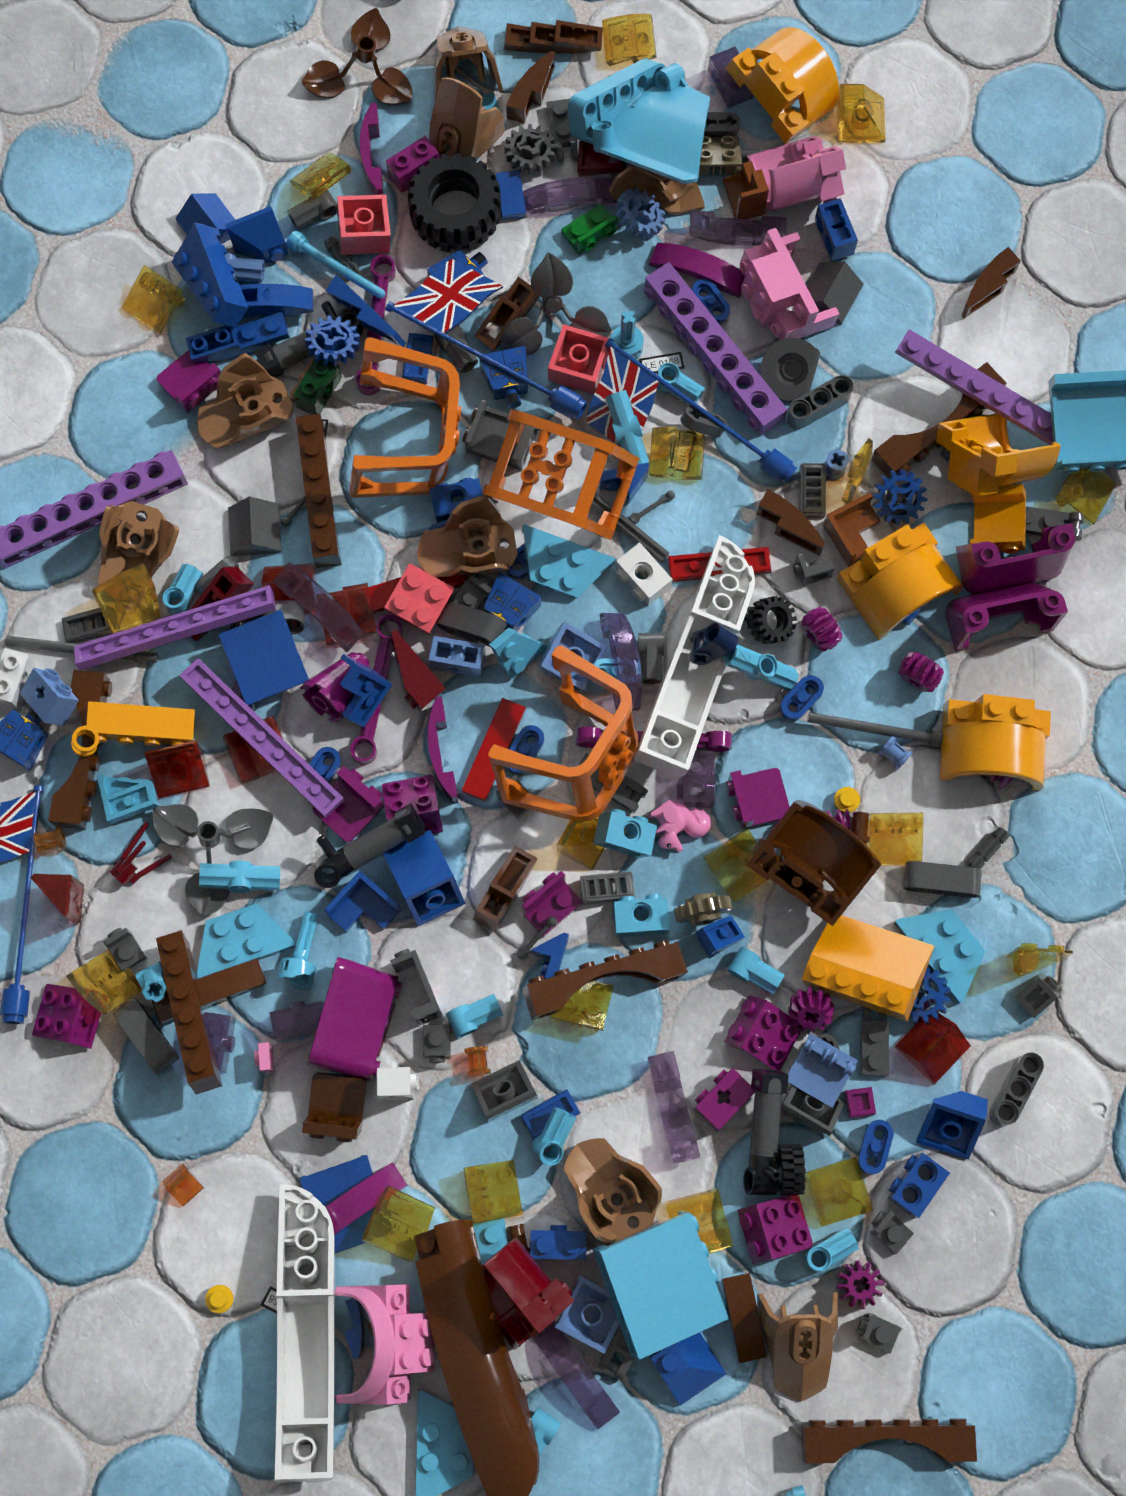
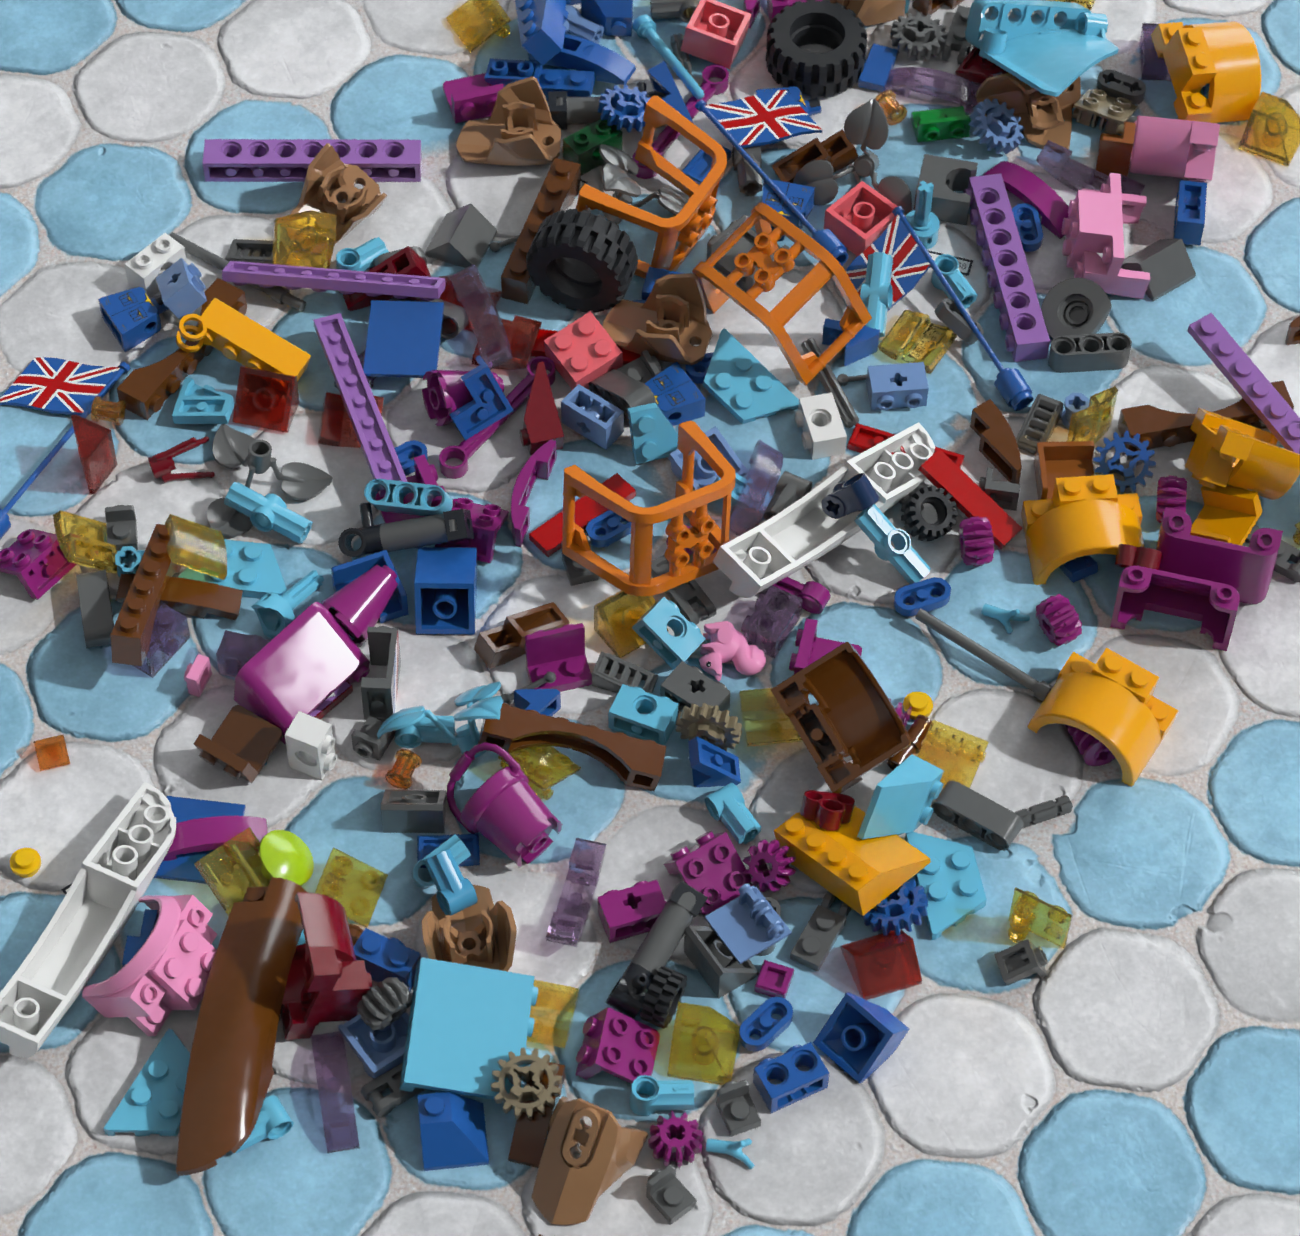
camera: 25 degrees right, 20 degrees down
medium blue bush [878,736,913,770] -> none
dark grey beam [989,1052,1044,1126] -> none
none -> clear yellow slope [165,514,227,580]
none -> lime dish [259,830,314,886]
none -> magenta cone [321,565,398,647]
none -> dark grey gear [357,977,412,1030]
none -> medium azure beam [364,479,453,516]
none -> medium azure plant [377,681,503,758]
none -> dark azure piece [424,849,478,916]
none -> magenta piece [446,743,562,867]
none -> dark tan gear [491,1047,562,1120]
none -> black tyre [526,209,638,313]
none -> dark grey plant [599,144,687,224]
none -> dark grey brick [660,661,731,713]
none -> medium azure bar [706,1138,755,1169]
none -> dark red piece [800,790,855,831]
none -> medium azure slope [857,754,944,839]
none -> medium blue brick [866,362,929,410]
none -> clear orange bush [875,90,907,125]
none -> dark grey piece [914,154,978,225]
none -> red tile [918,449,1023,549]
none -> medium azure bar [982,603,1030,634]
none -> dark red piece [1115,544,1162,570]
none -> magenta gear [1156,475,1187,523]

